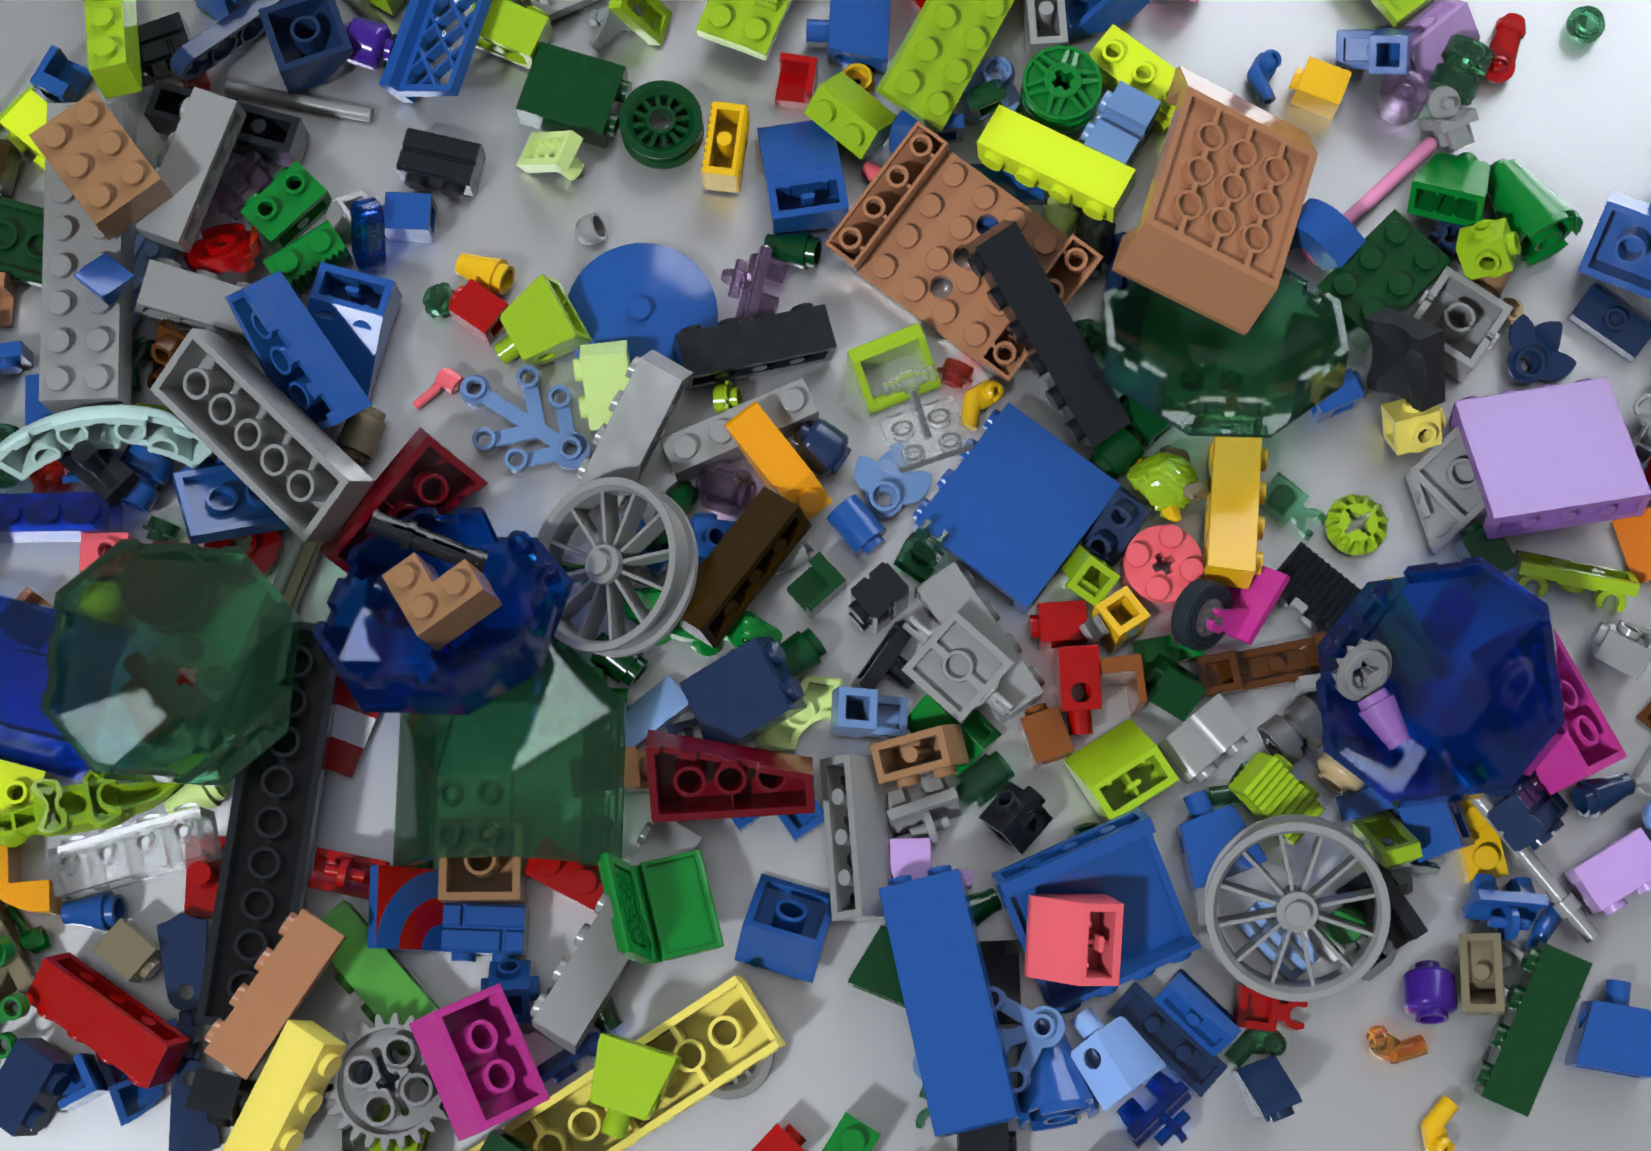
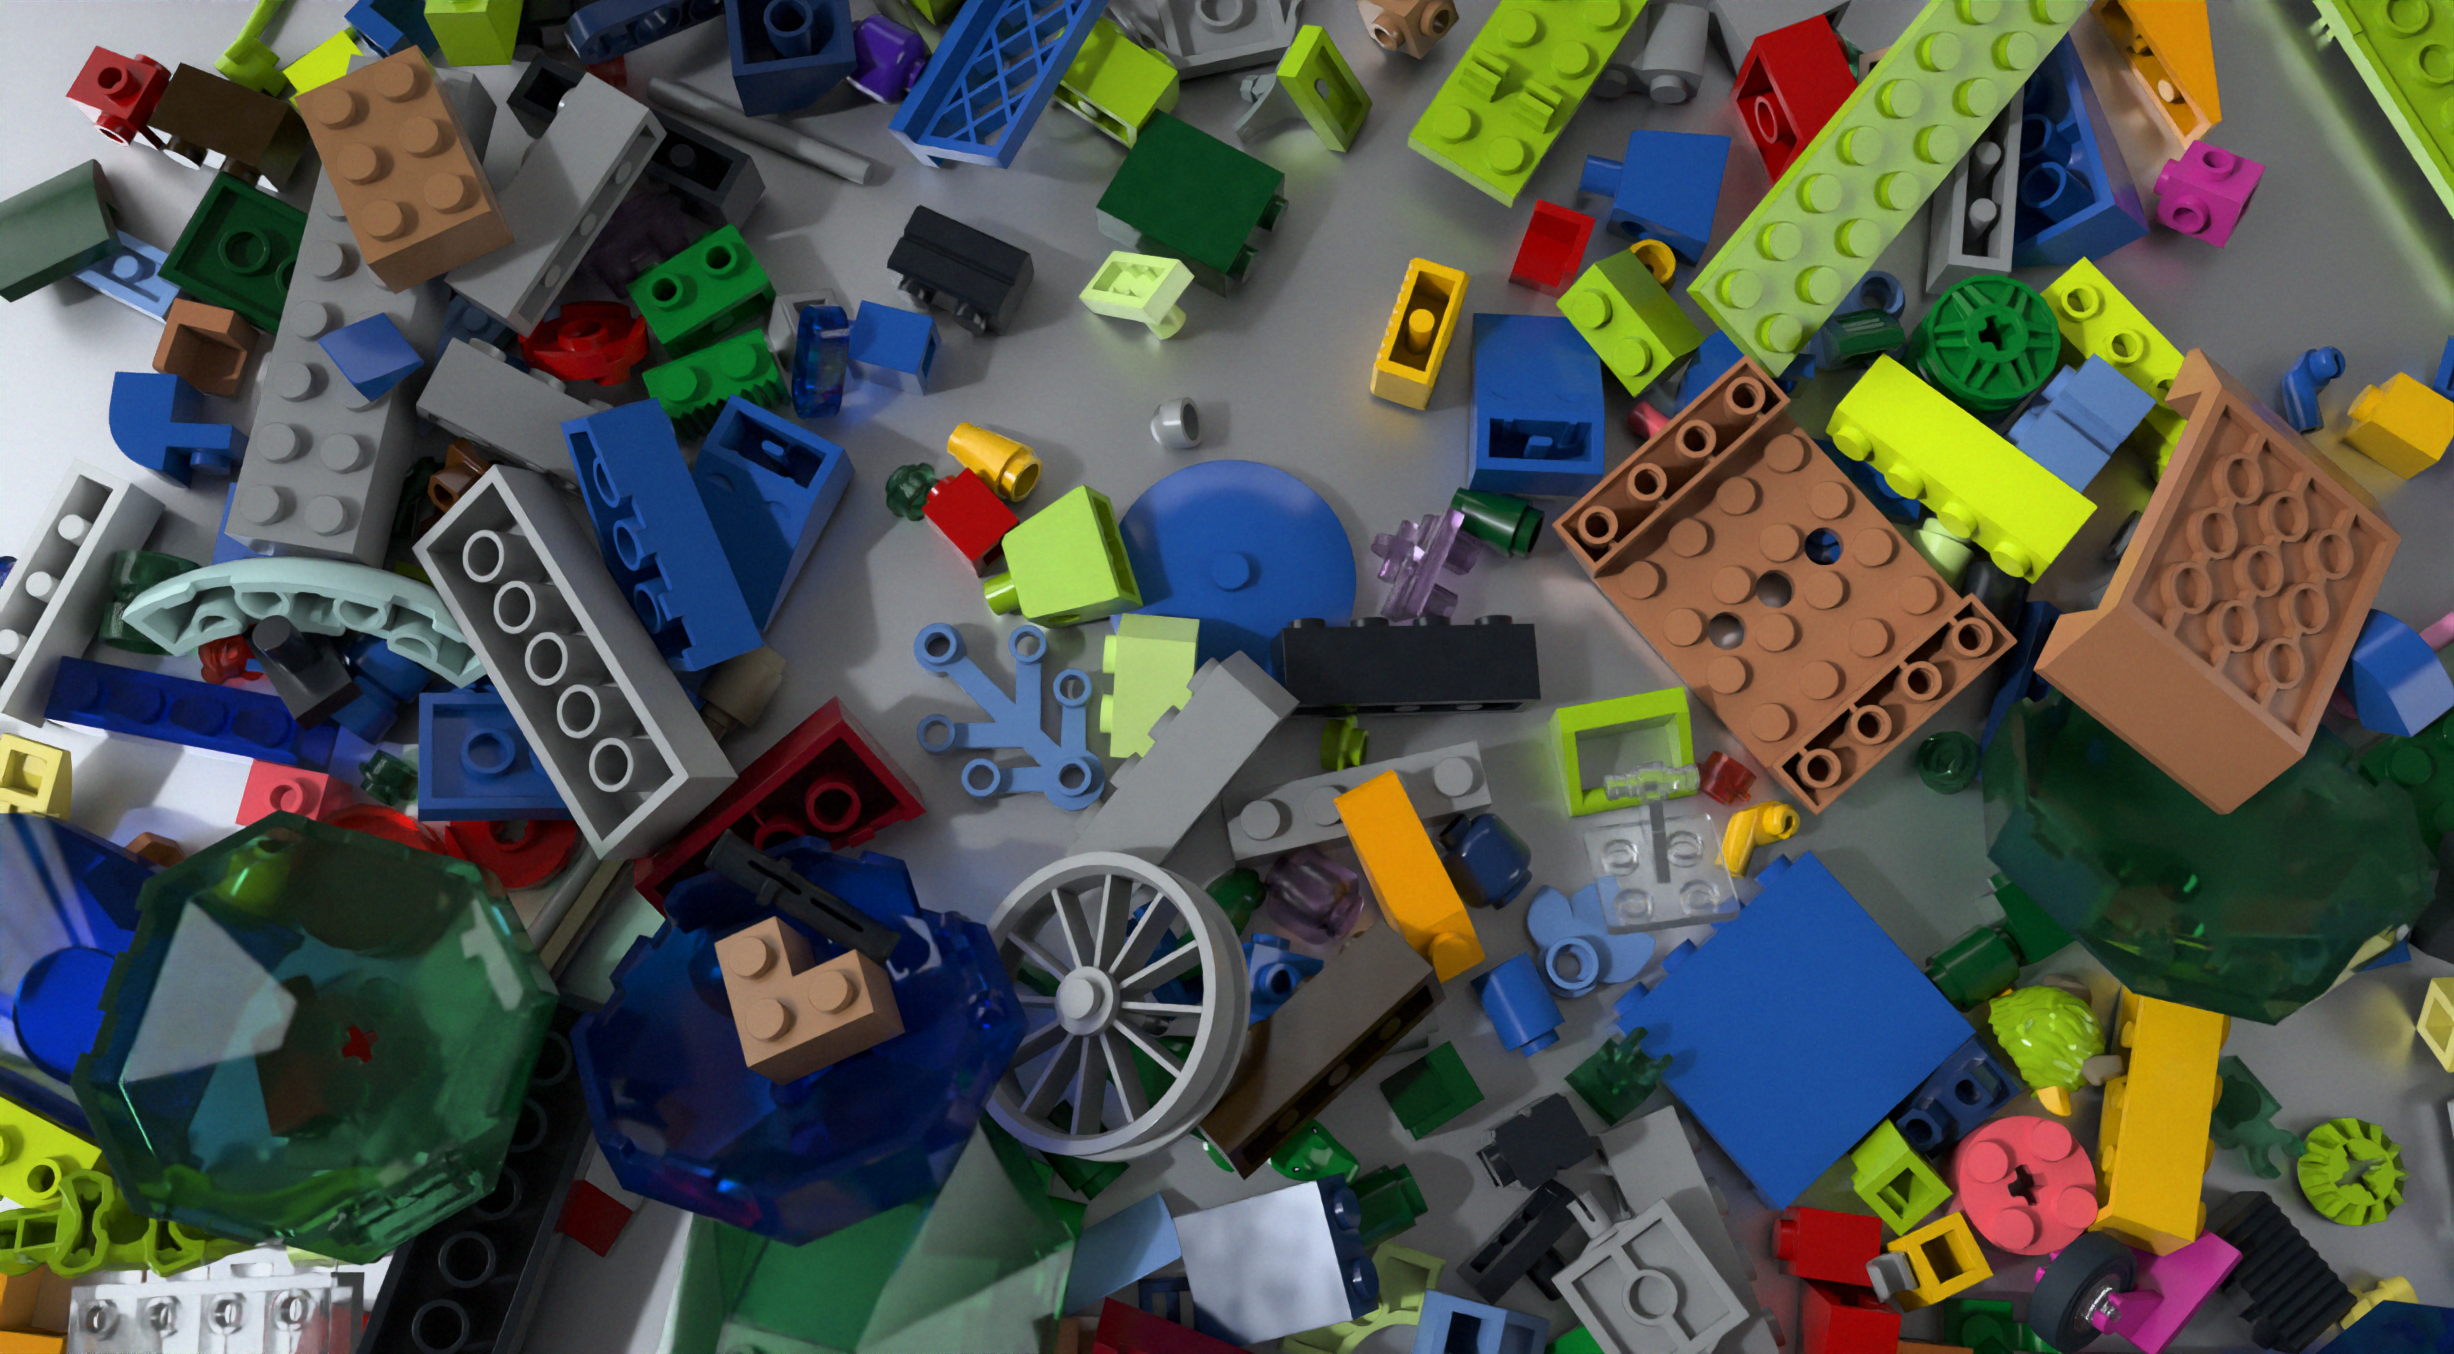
camera: 10 degrees right, 0 degrees up
coral hand [412,368,464,410] -> none
dark green wheel [619,80,704,170] -> none
black brick [965,220,1131,448] -> none

